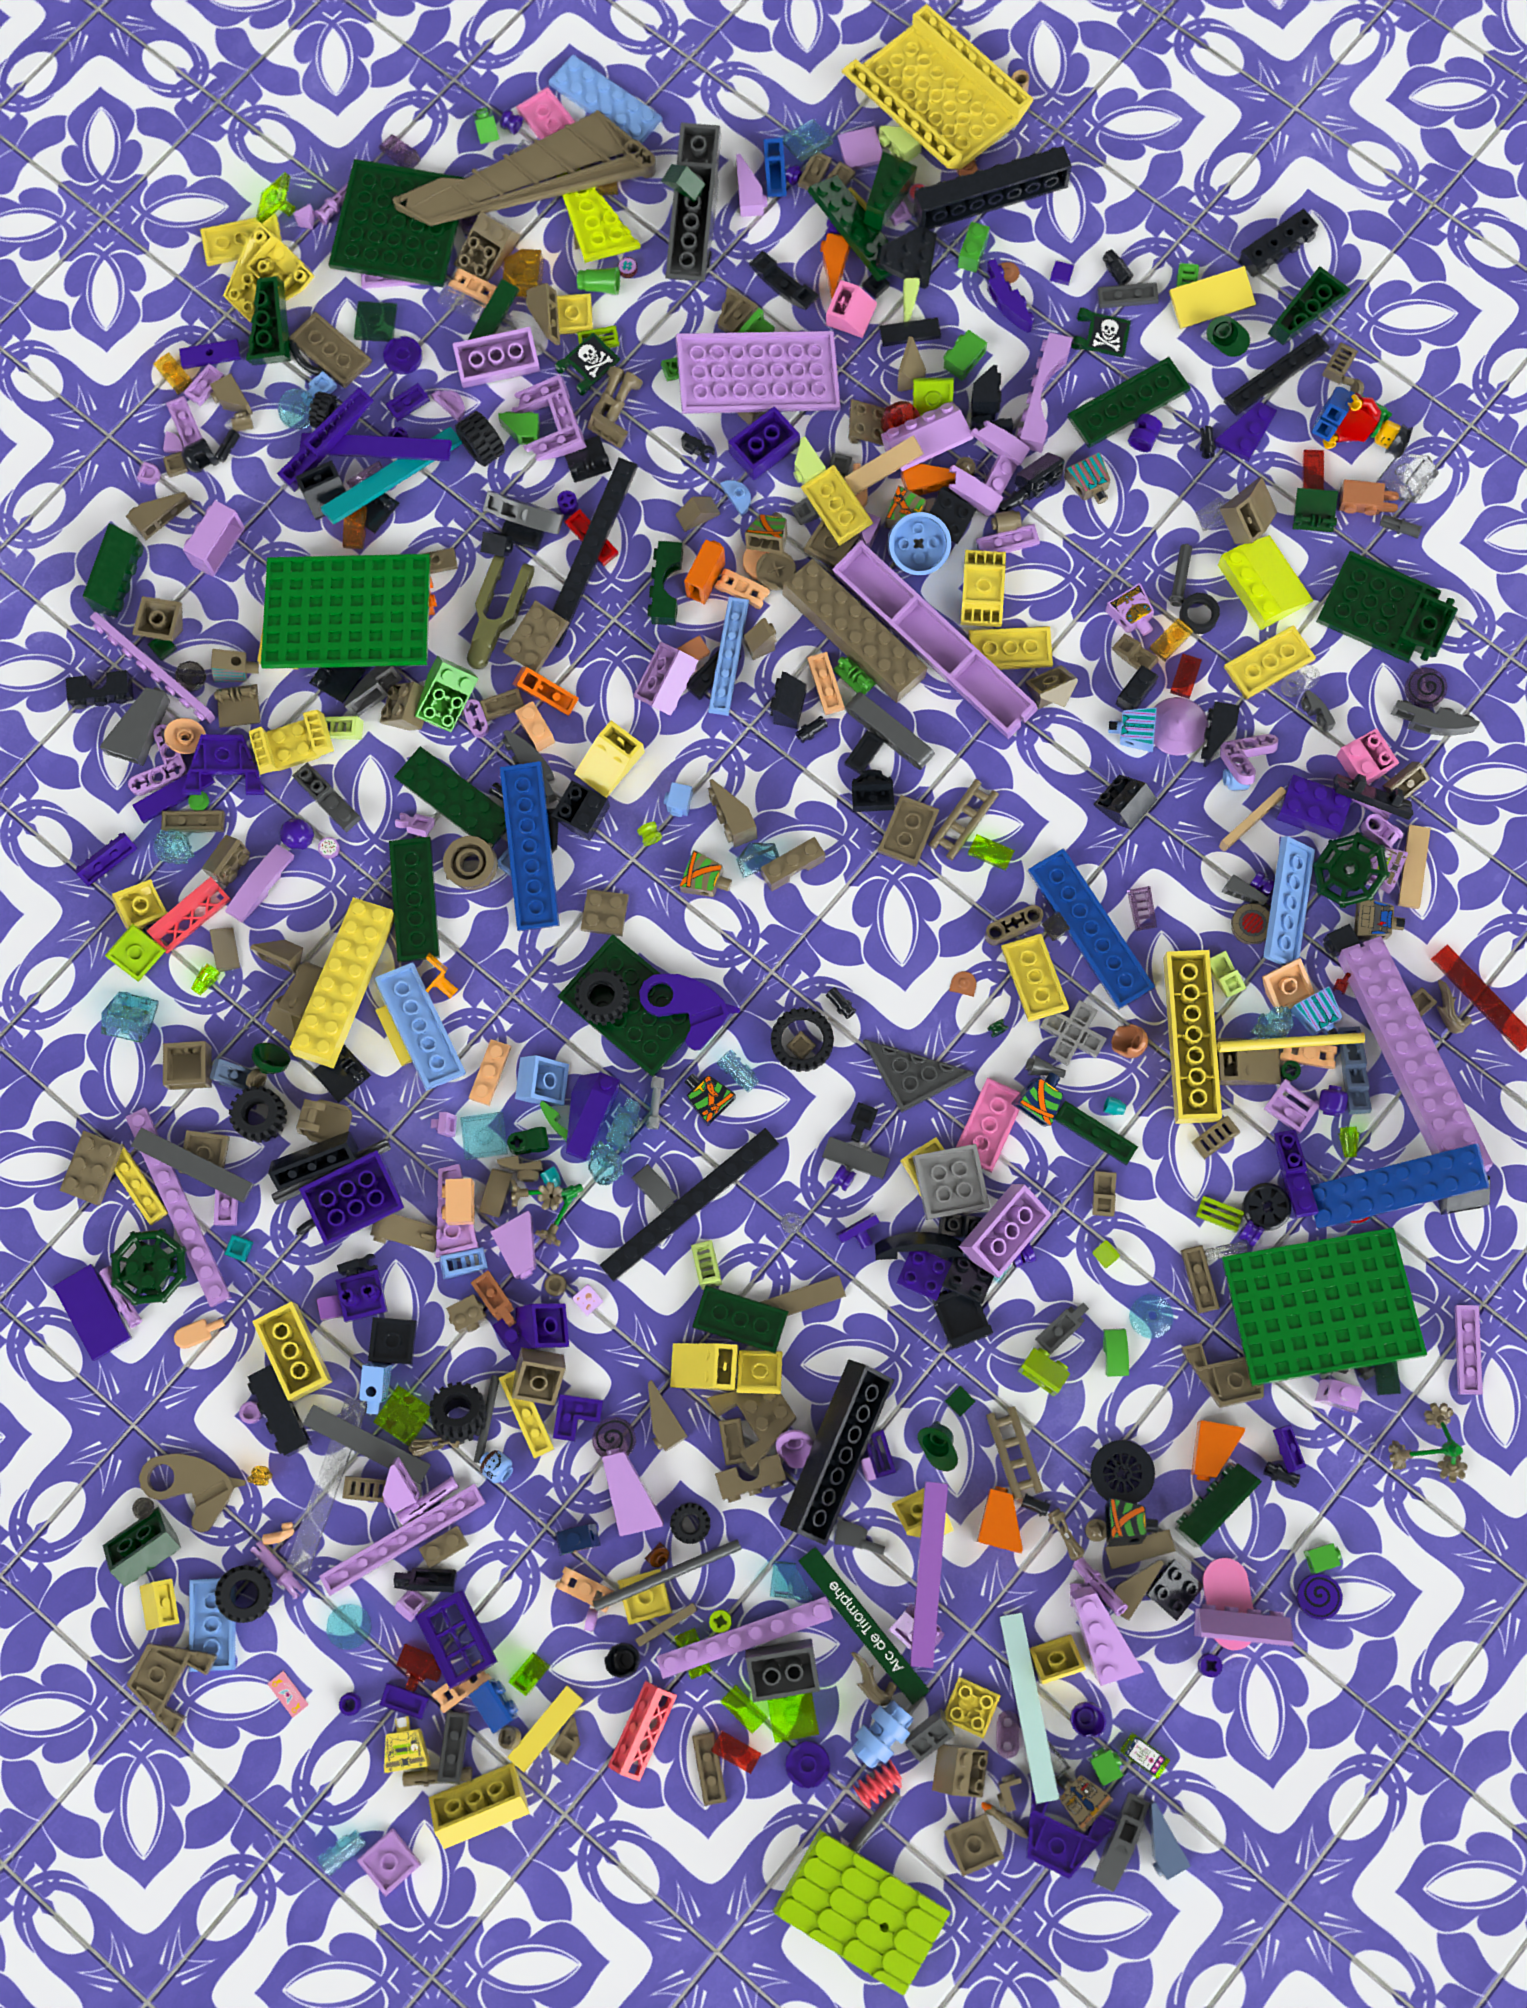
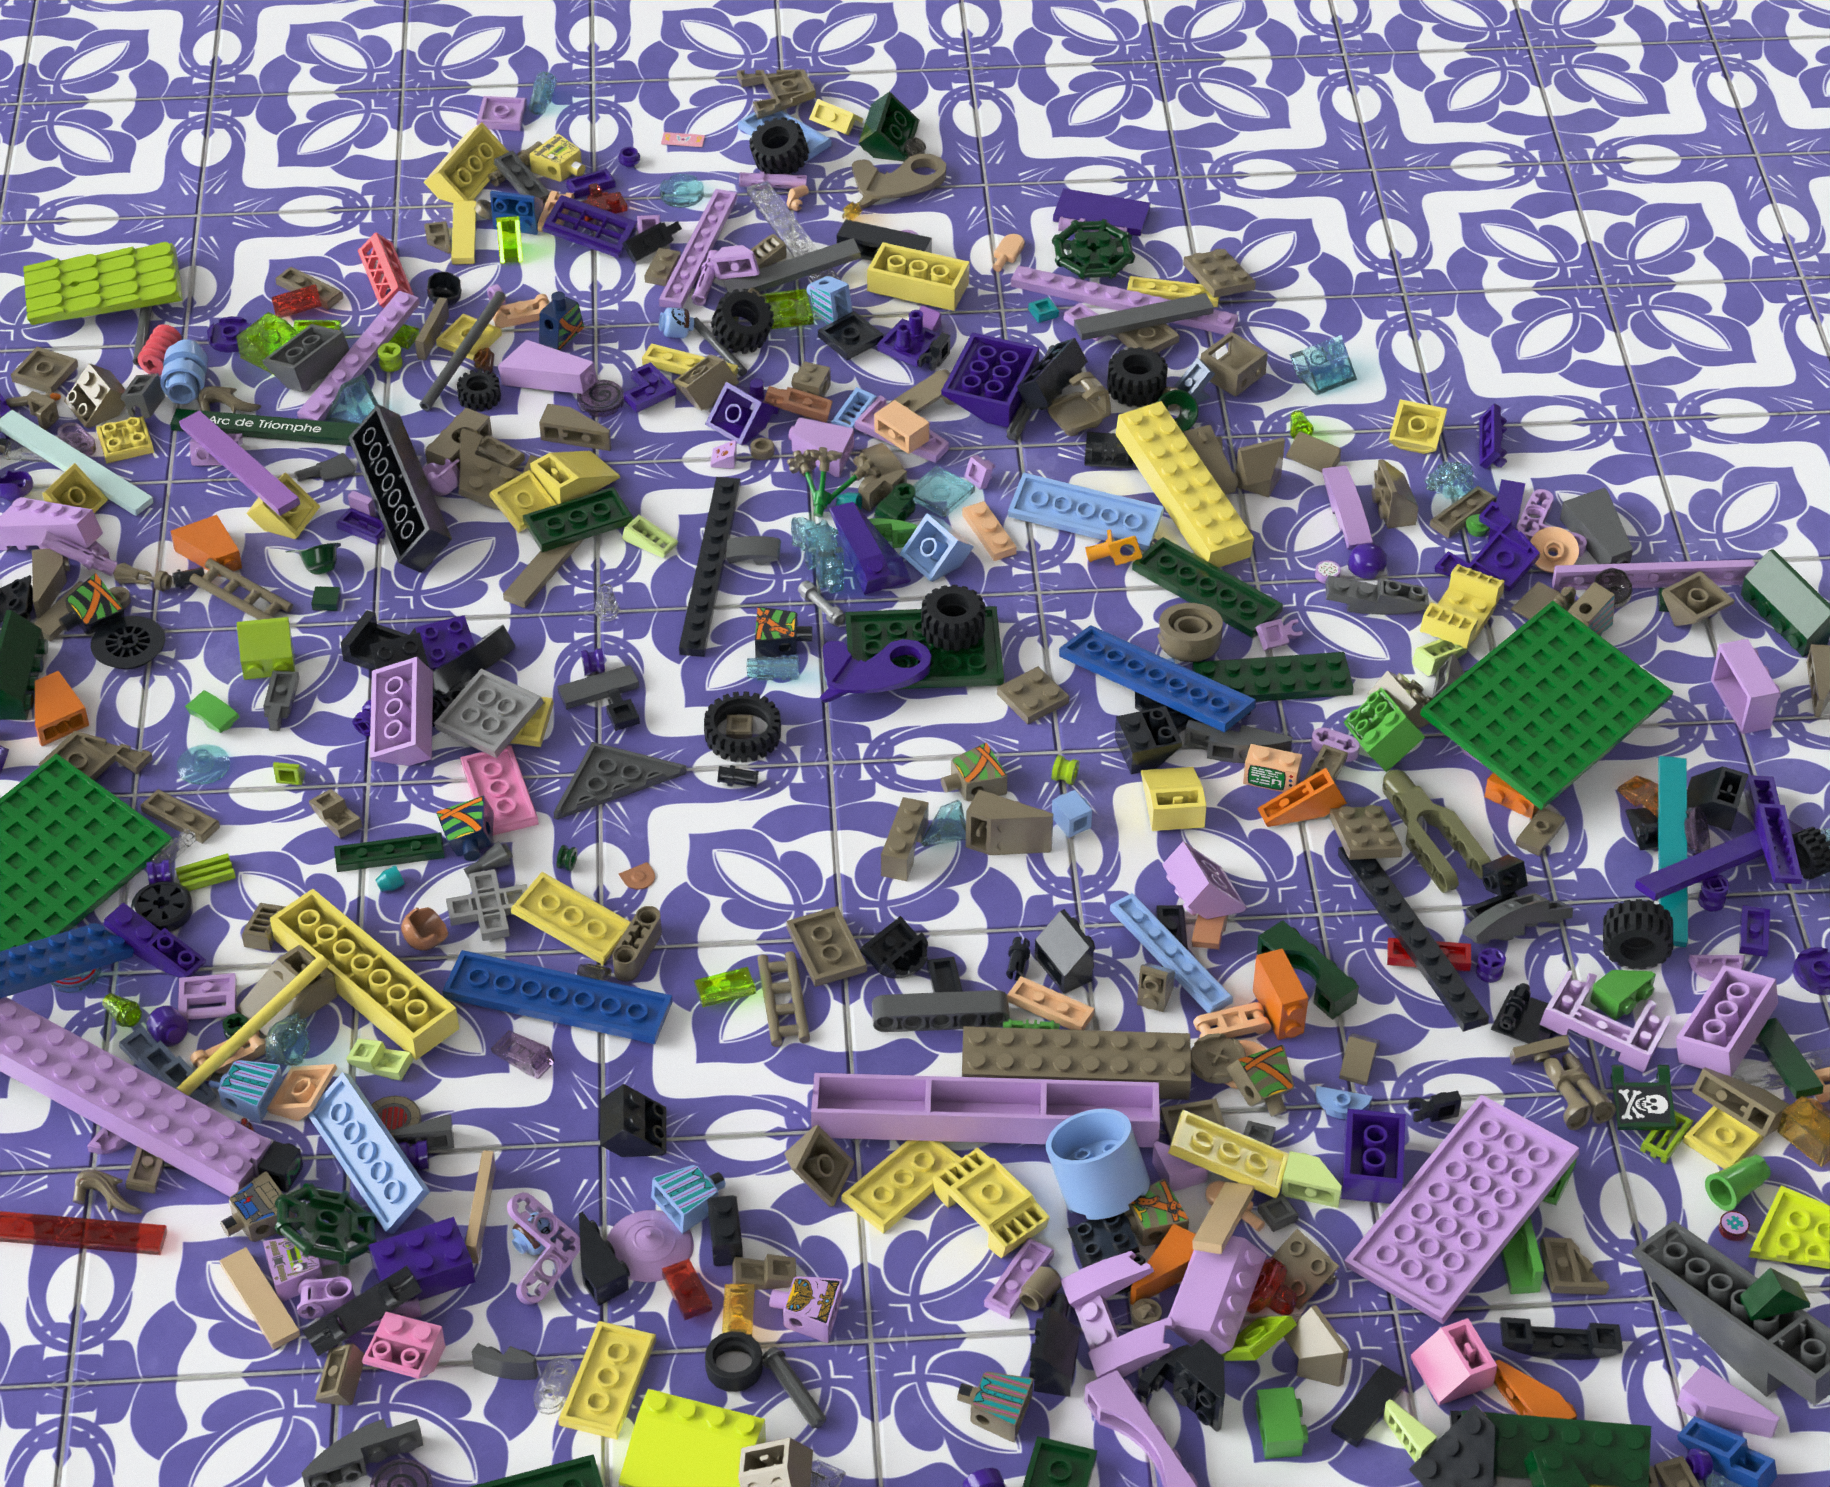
camera: 130 degrees right, 30 degrees down
black arch [66,670,134,709] -> none
lime tile [105,923,166,982] -> none
coral fence [146,877,231,954] -> none
dark purple tile [836,1213,880,1249] -> none

